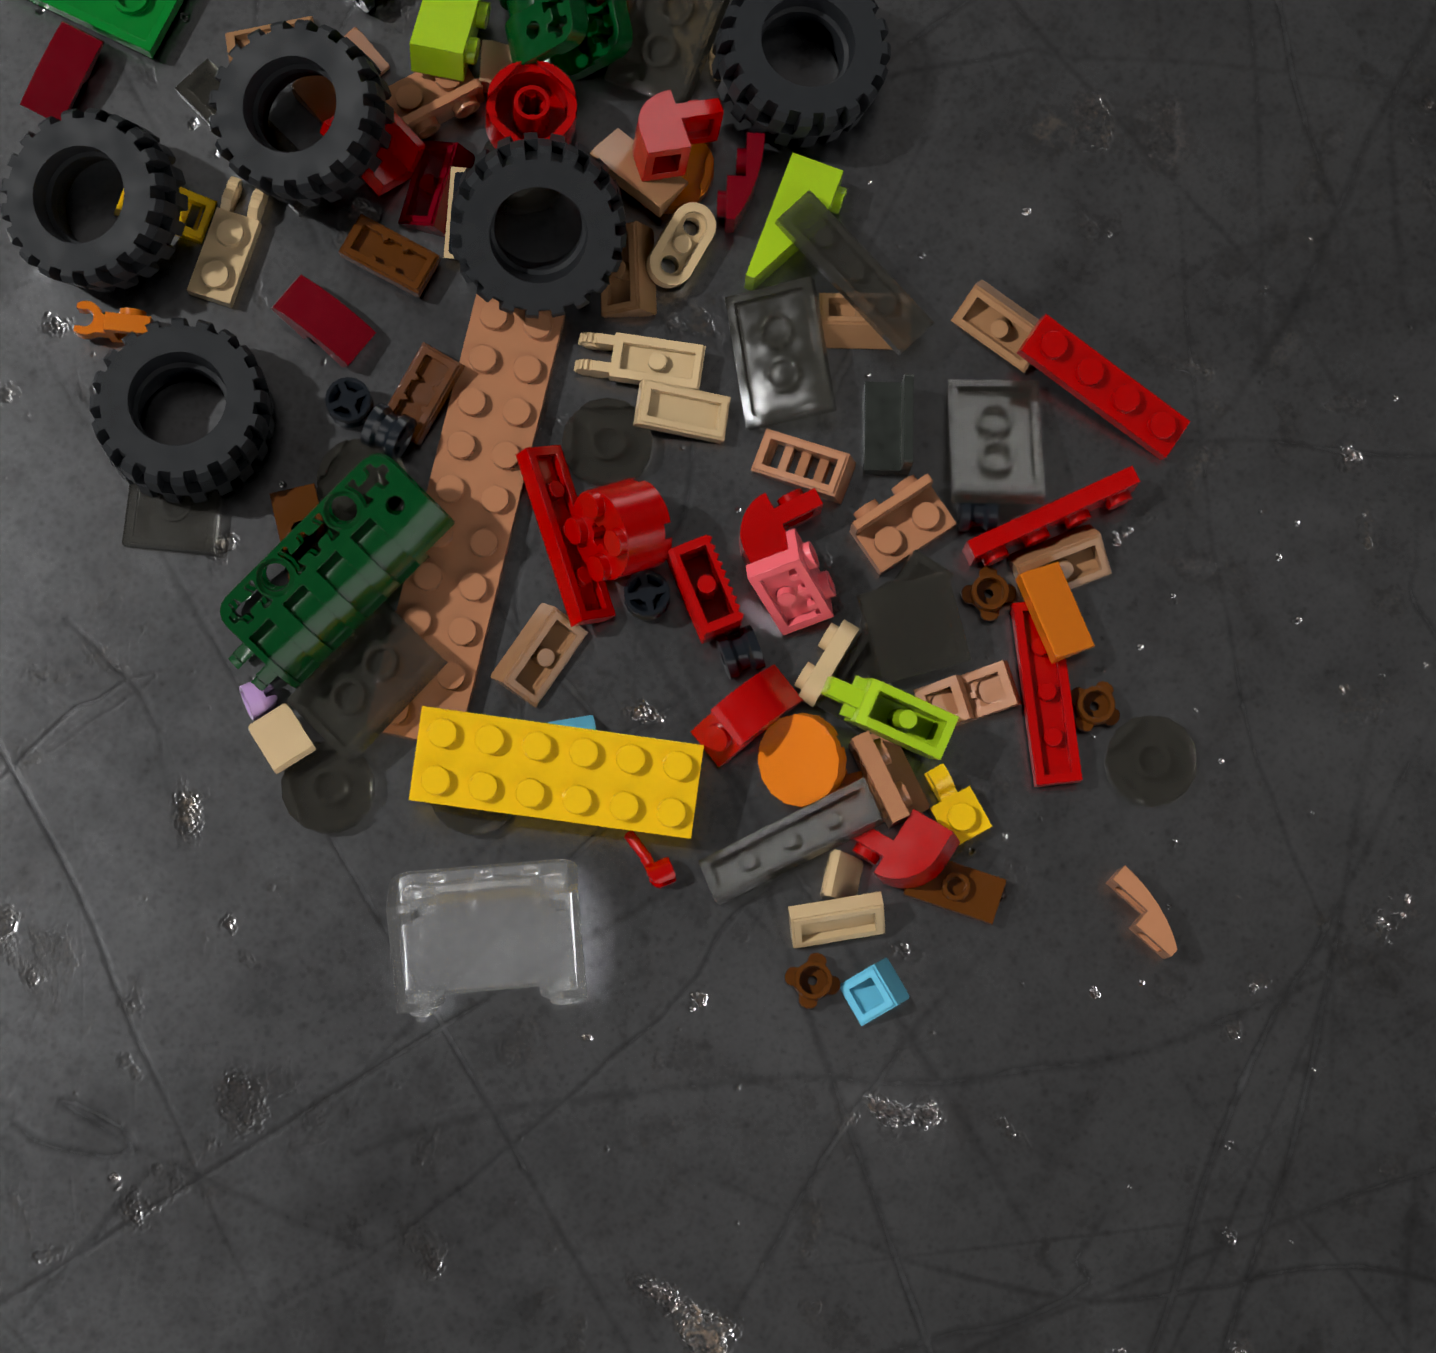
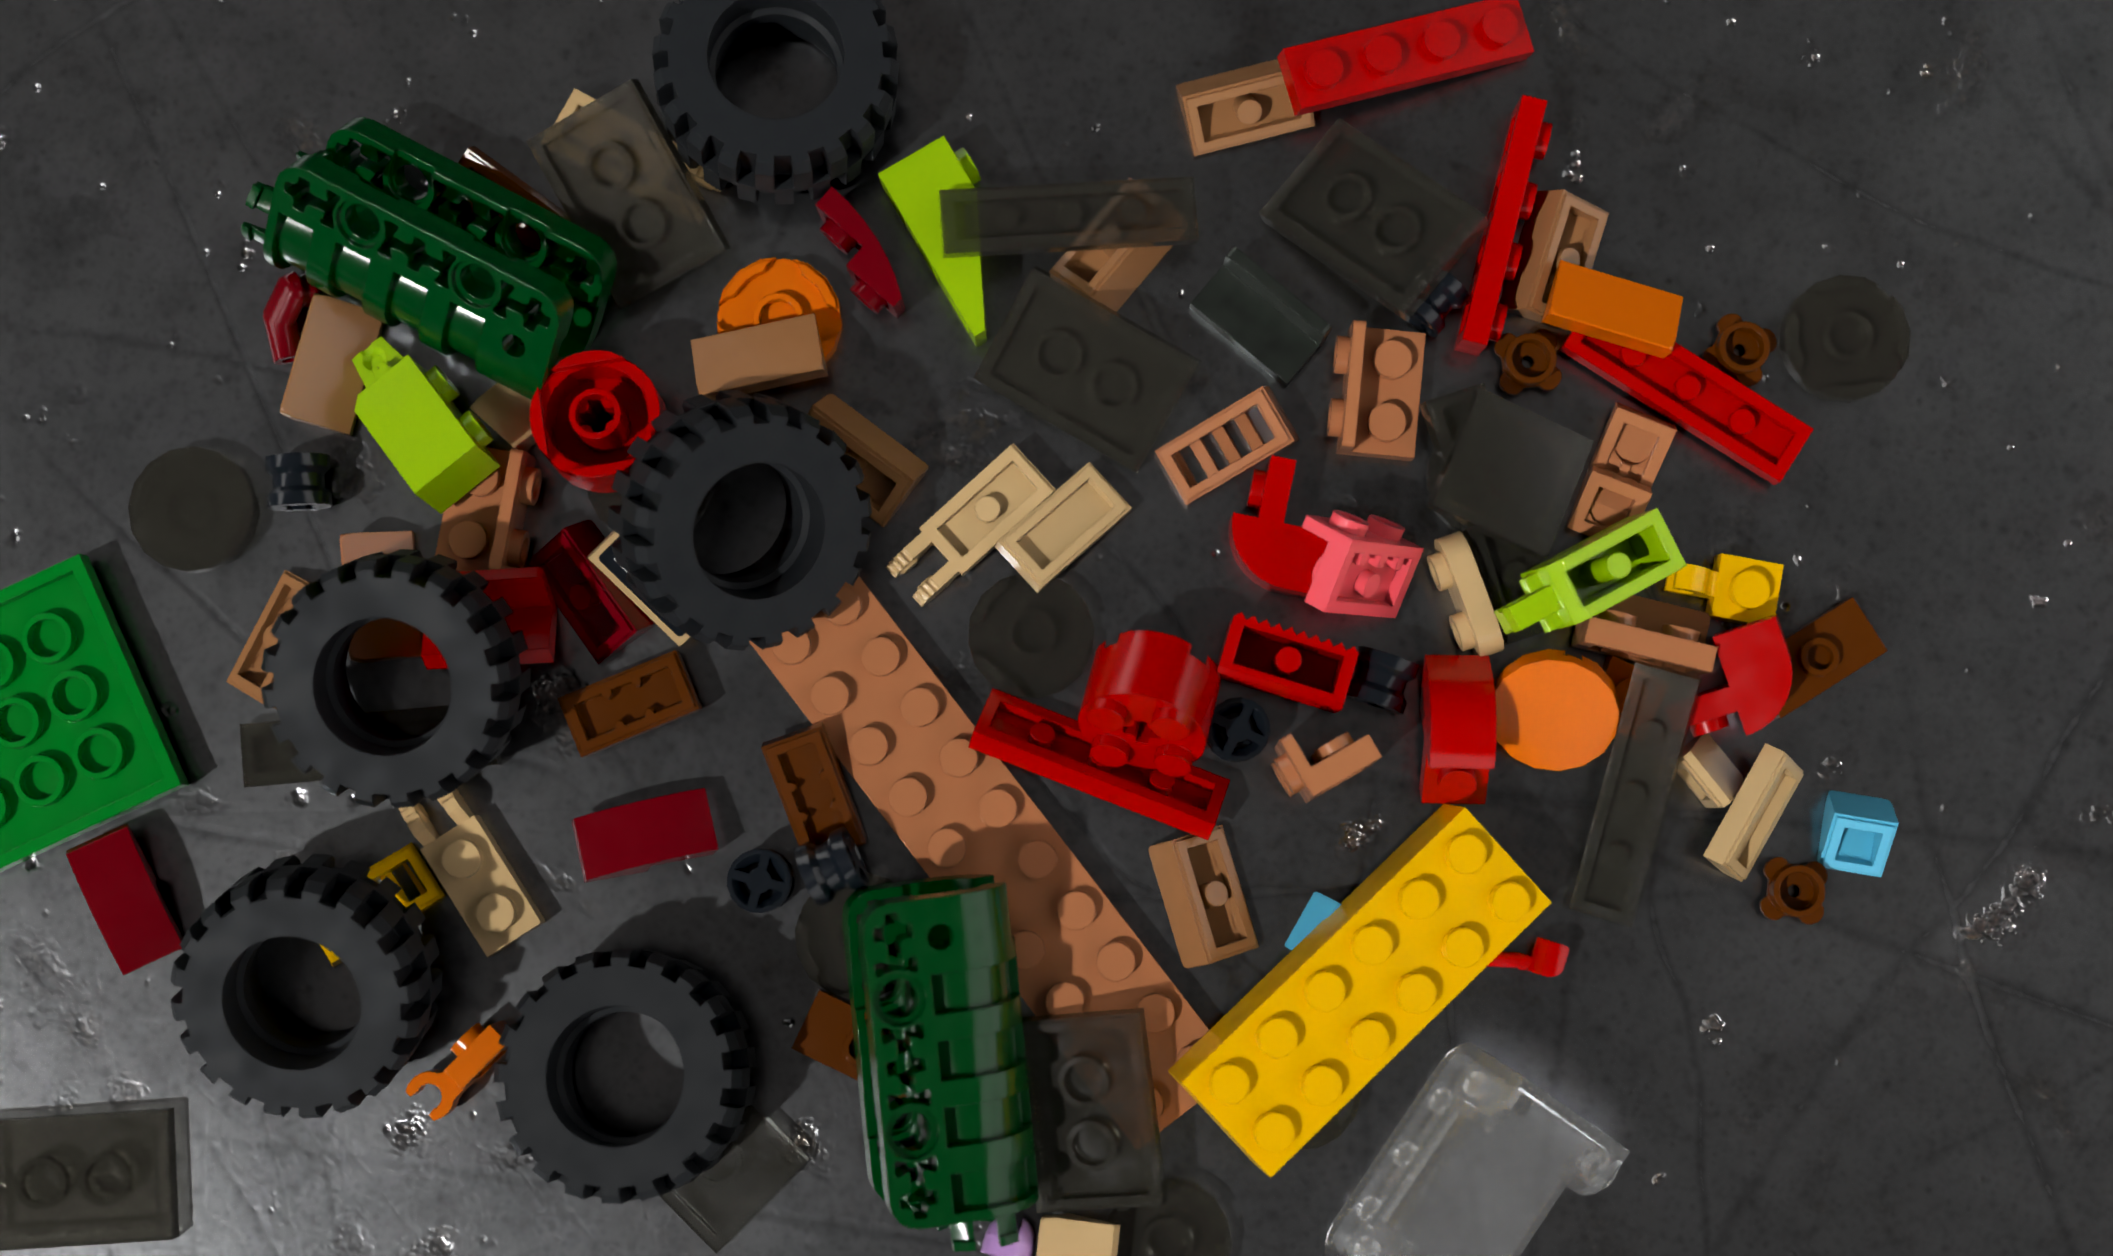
camera: 35 degrees left, 5 degrees up
red brick [633,90,724,182] -> none
tan plate [646,202,716,288] -> none
nougat slope [1106,865,1178,959] -> none
none -> nougat bracket [1271,732,1382,803]

